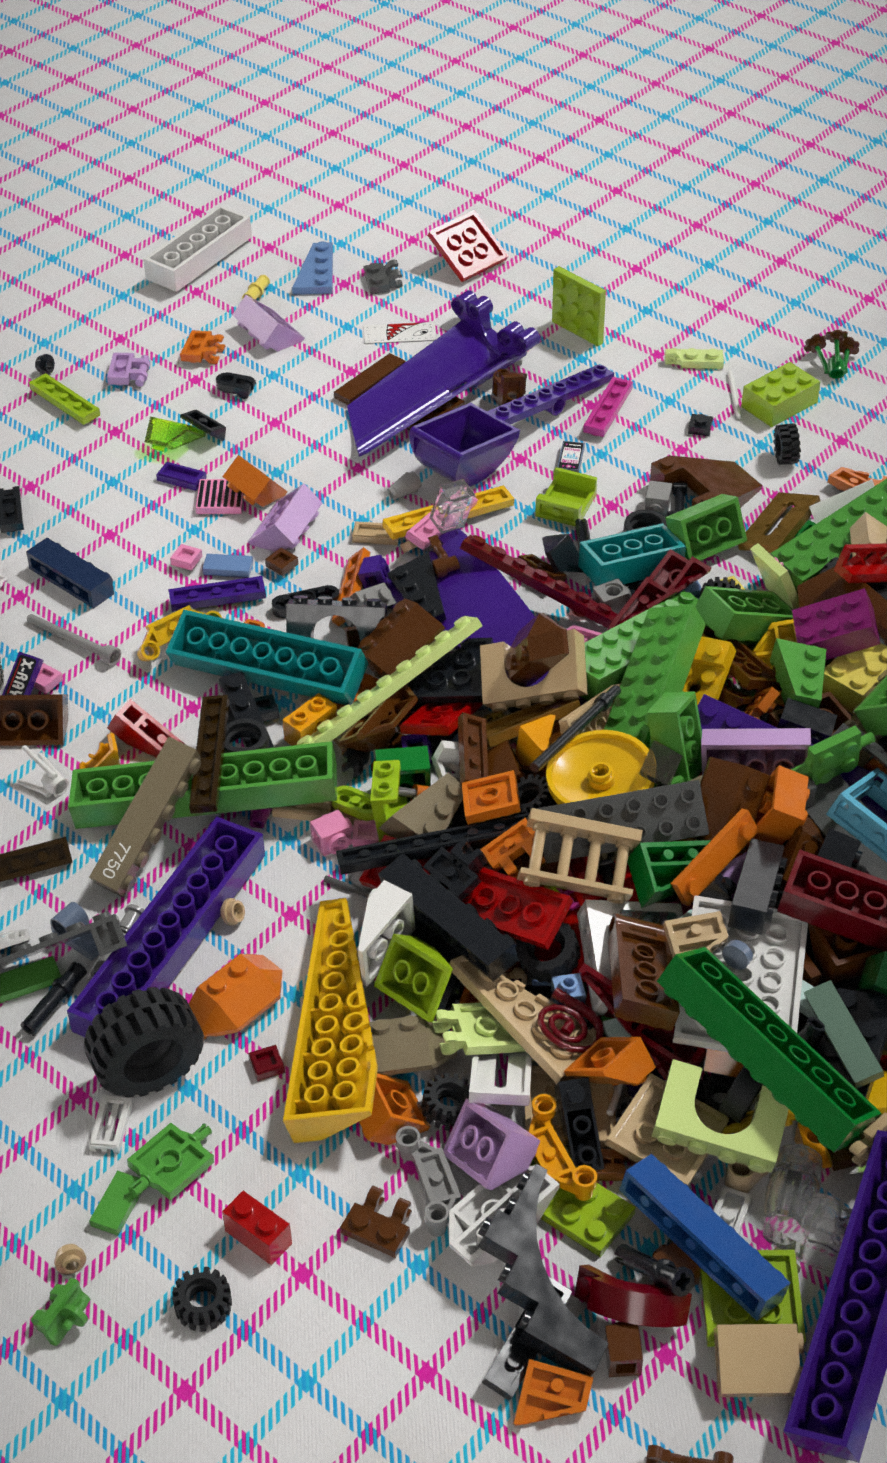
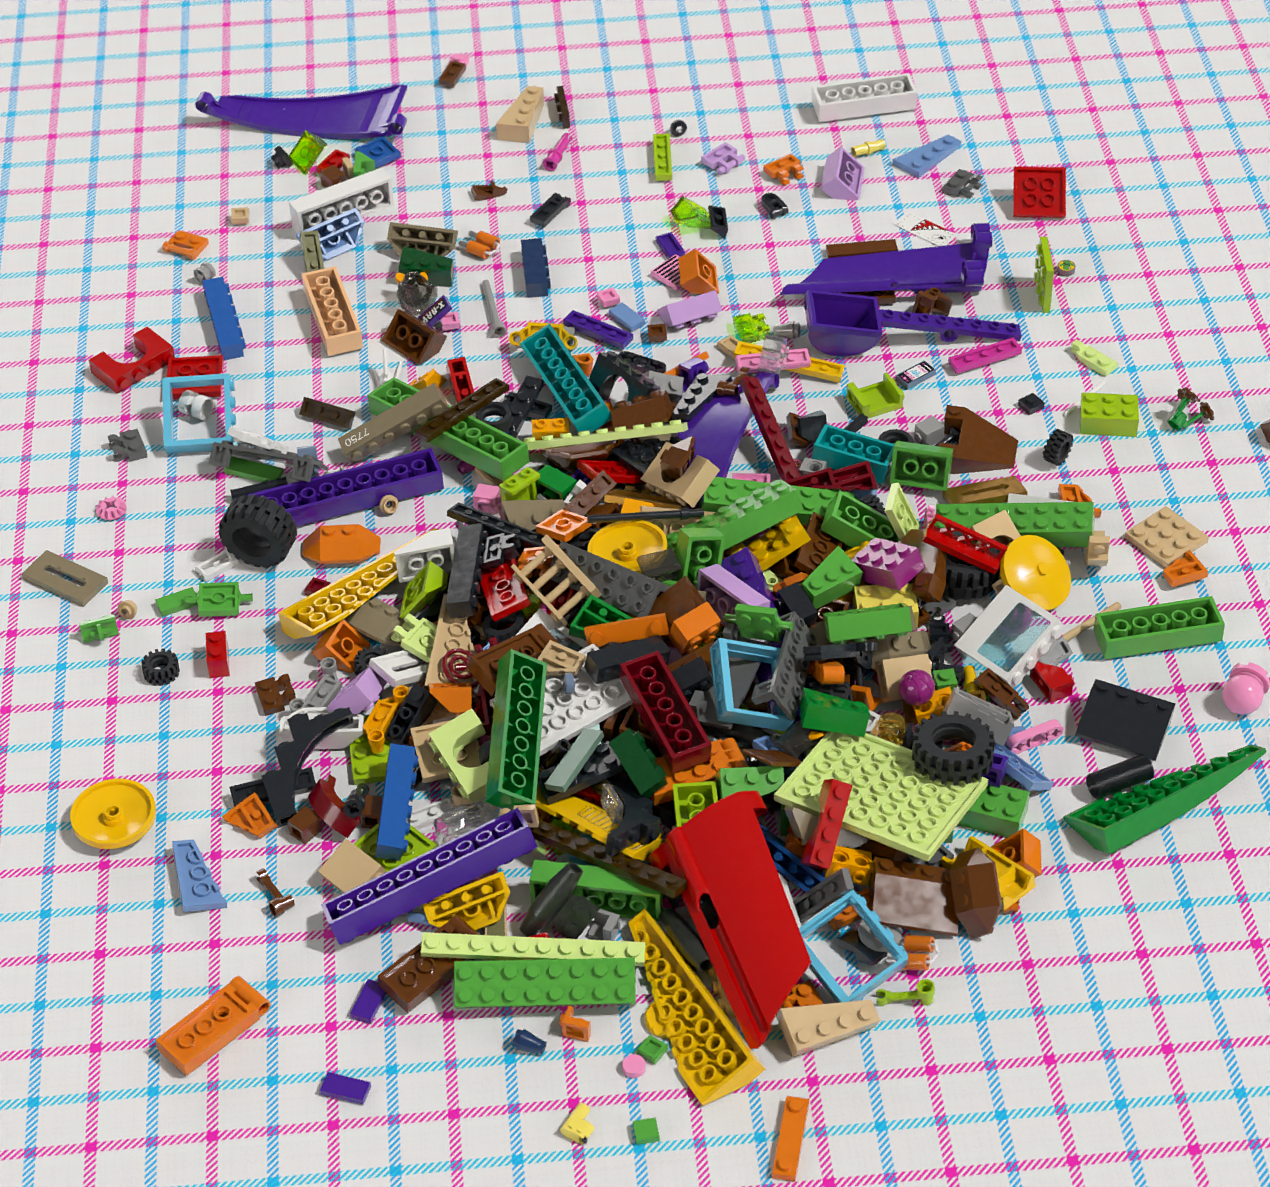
camera: 45 degrees right, 0 degrees up
none -> clear neon green plate [733,313,771,343]

